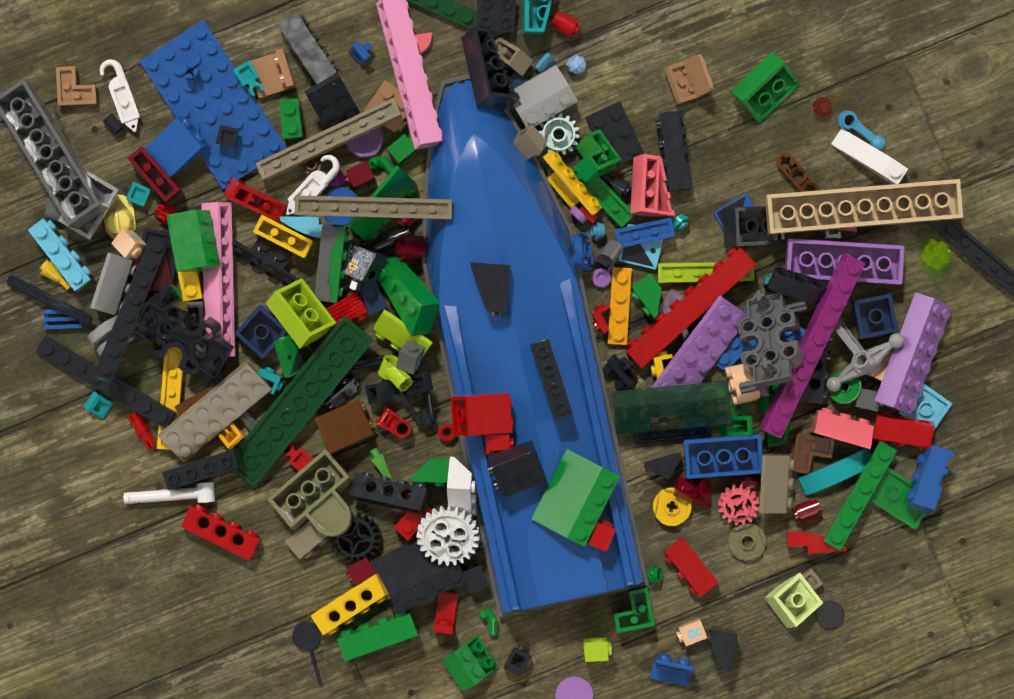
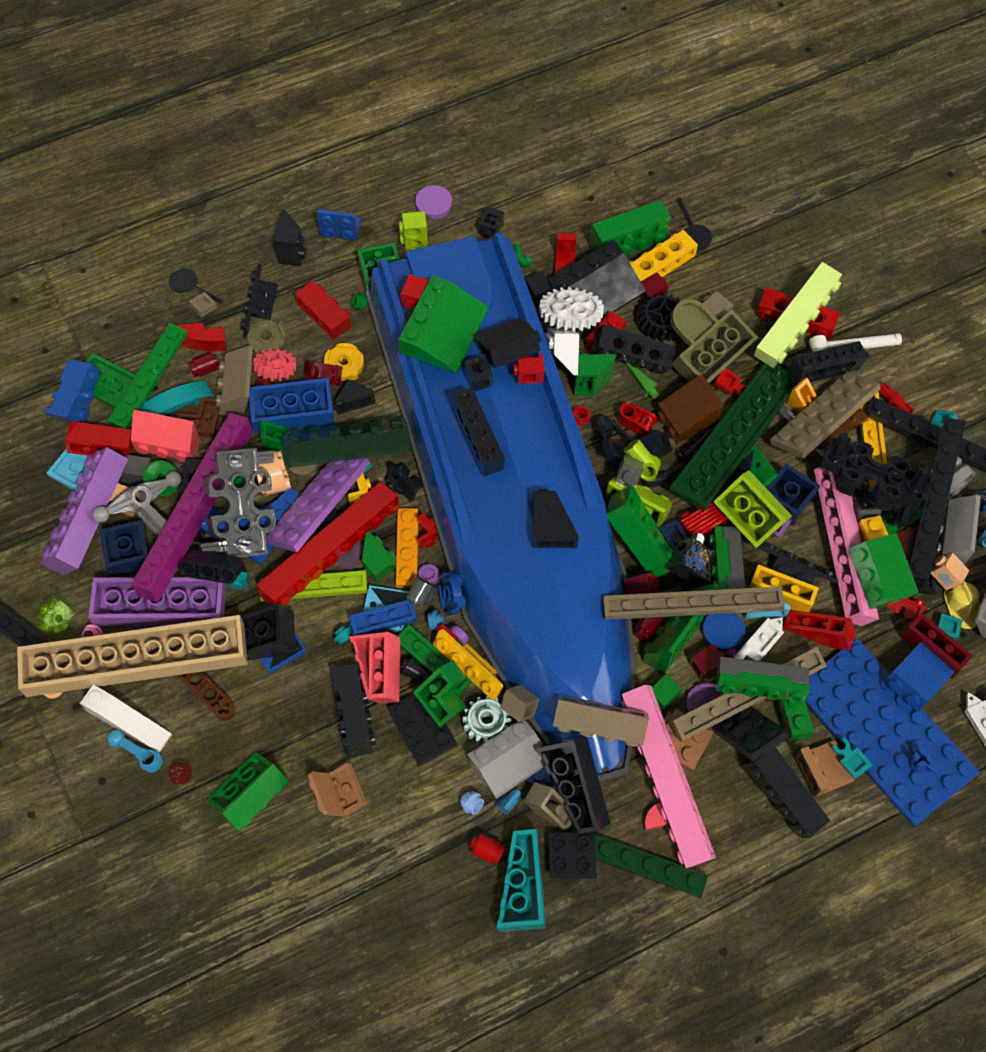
camera: 175 degrees right, 25 degrees down
black plate [216,125,239,148] -> none
teal bracket [258,366,284,395] -> none
blue tile [348,41,373,66] -> none
green arm [369,156,395,174] -> none
green slope [441,635,498,691] -> none
red slope [450,393,514,436] -> none
light nougat brick [676,618,707,646] -> none
yellowish green slope [764,573,823,628] -> none
none -> bright pink plate [82,624,103,638]
none -> black bracket [240,264,278,338]
none -> black brick [465,355,493,392]
none -> dark tan brick [553,695,649,747]
none -> green piece [716,657,809,703]
none -> yellowish green brick [754,262,842,368]

